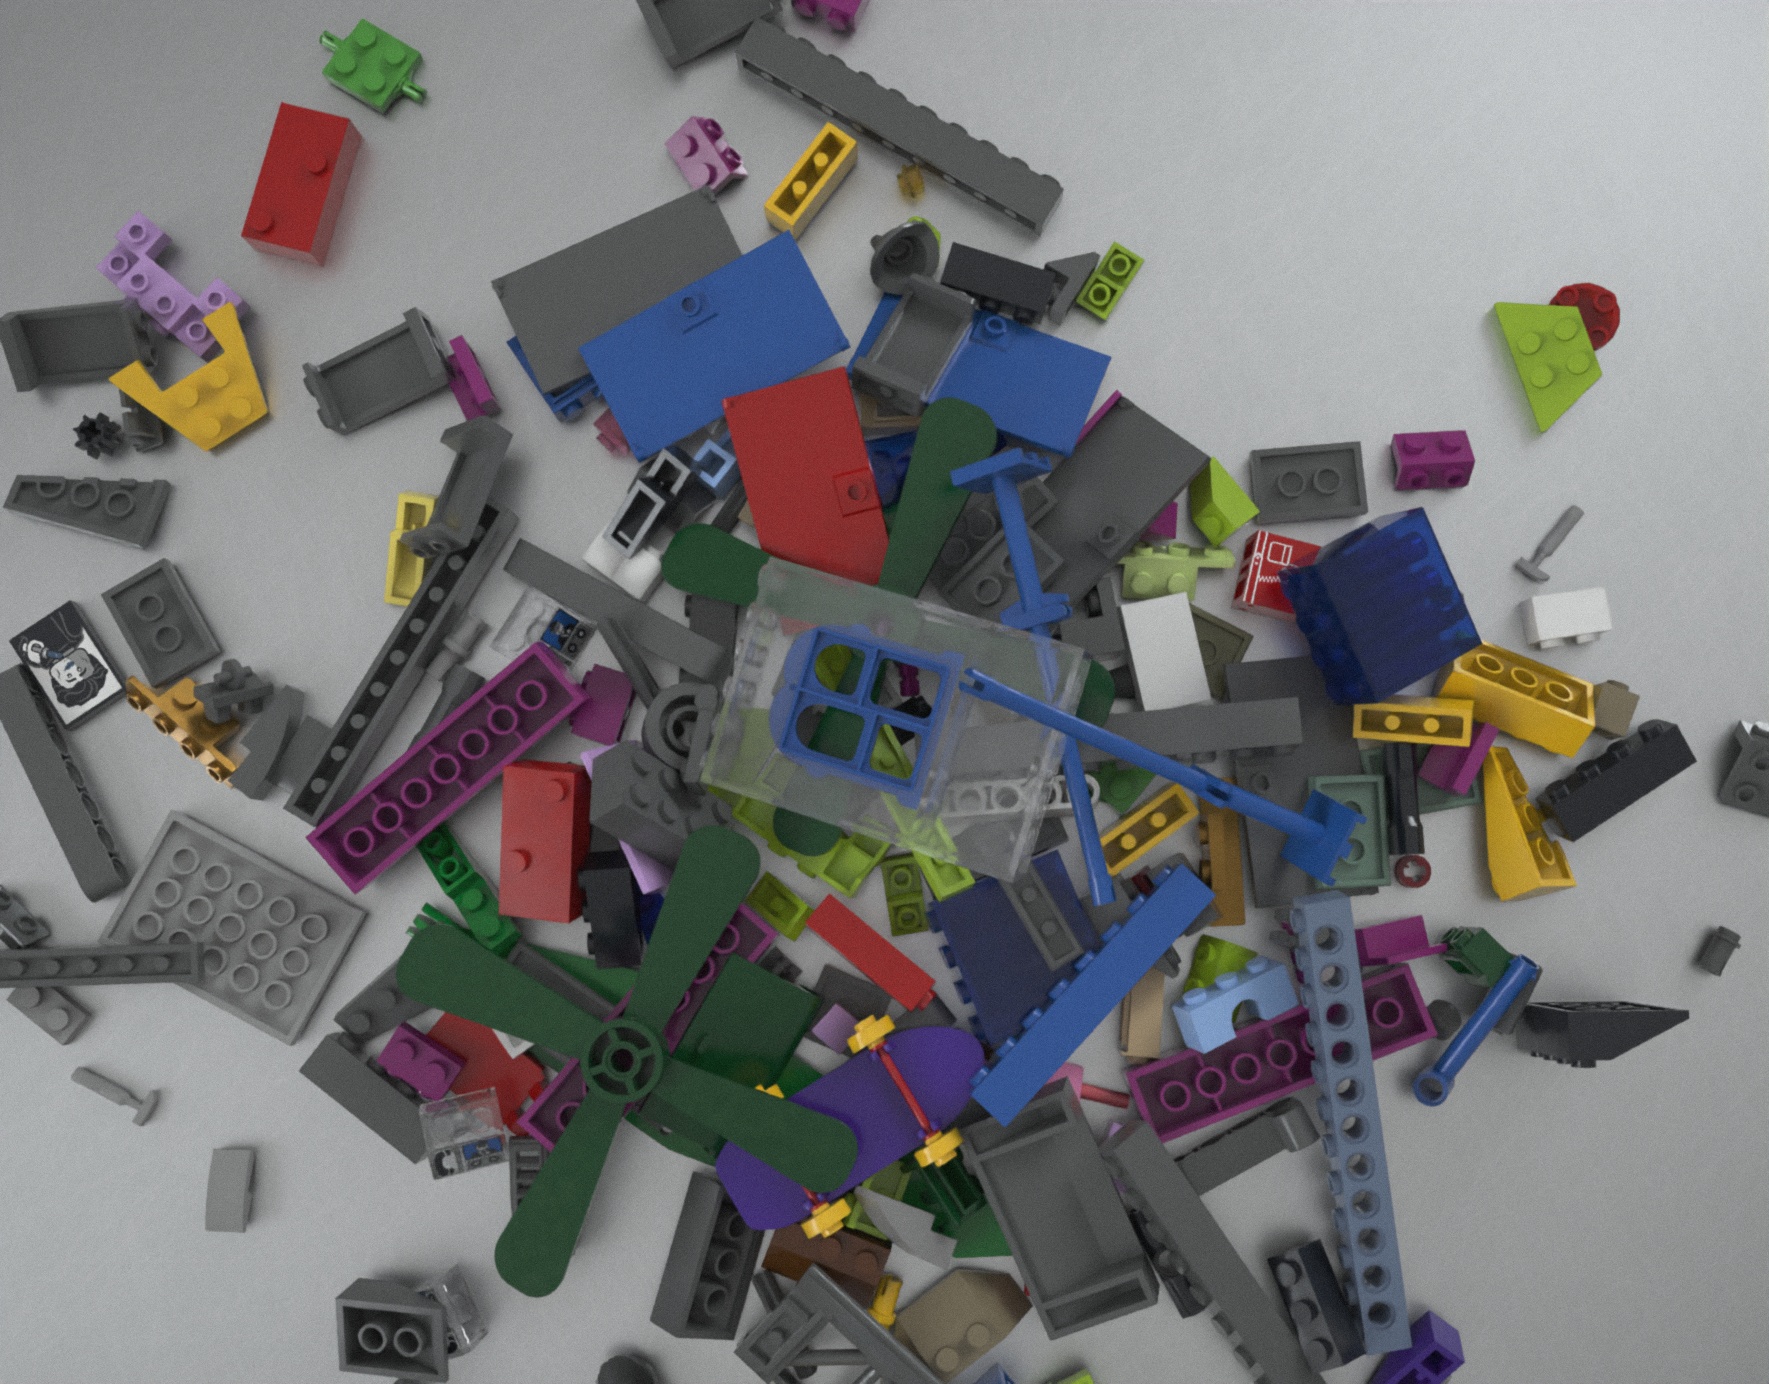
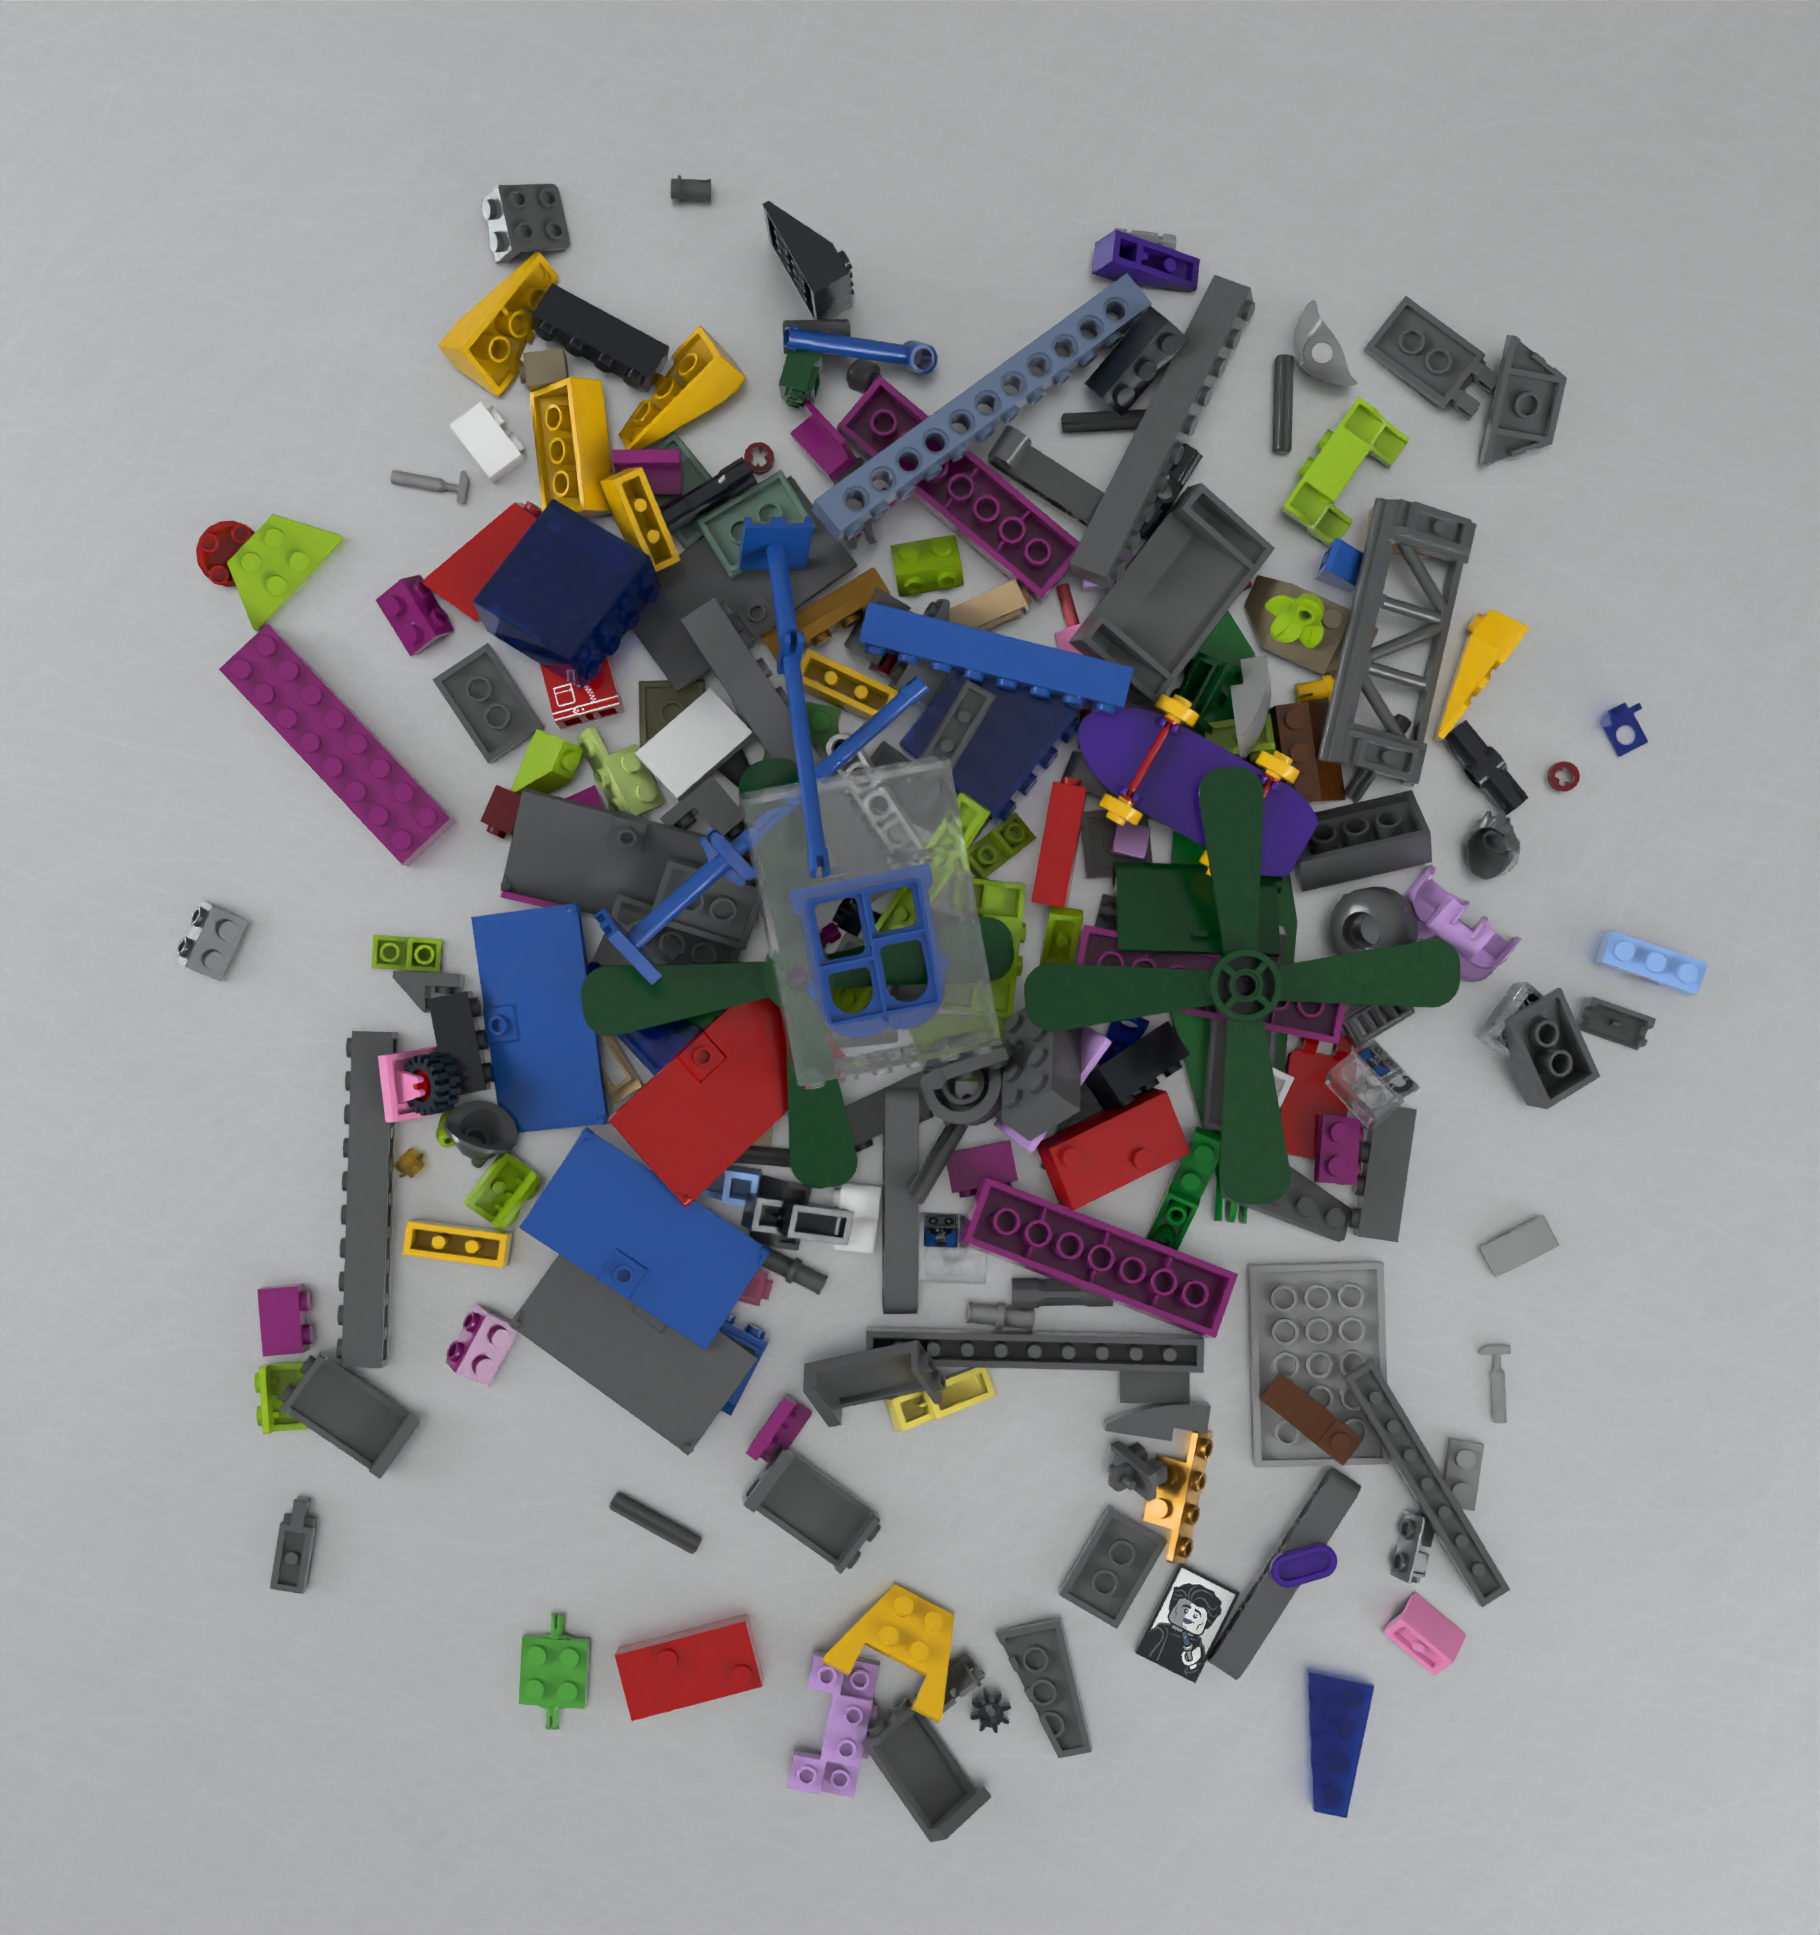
camera: 120 degrees left, 5 degrees up
dark grey panel [851,272,976,417] -> none
light blue arch [1171,956,1299,1054] -> none
none -> bracket [177,901,249,981]
none -> magenta brick [219,624,457,867]
none -> plate [378,1046,461,1123]
none -> red slope [422,501,549,622]
none -> yellow wedge [438,252,559,397]
none -> lime bracket [463,1152,542,1232]
none -> dark red brick [480,785,521,839]
none -> dark grey axle [609,1492,702,1554]
none -> dark grey pin [761,1246,828,1295]
none -> dark grey axle [1061,409,1147,433]
none -> reddish brown slope [1258,1372,1364,1466]
none -> lime plate [1265,593,1325,649]
none -> dark purple tile [1270,1542,1337,1588]
none -> dark grey piece [1328,886,1418,956]
none -> lavender piece [1402,865,1522,982]

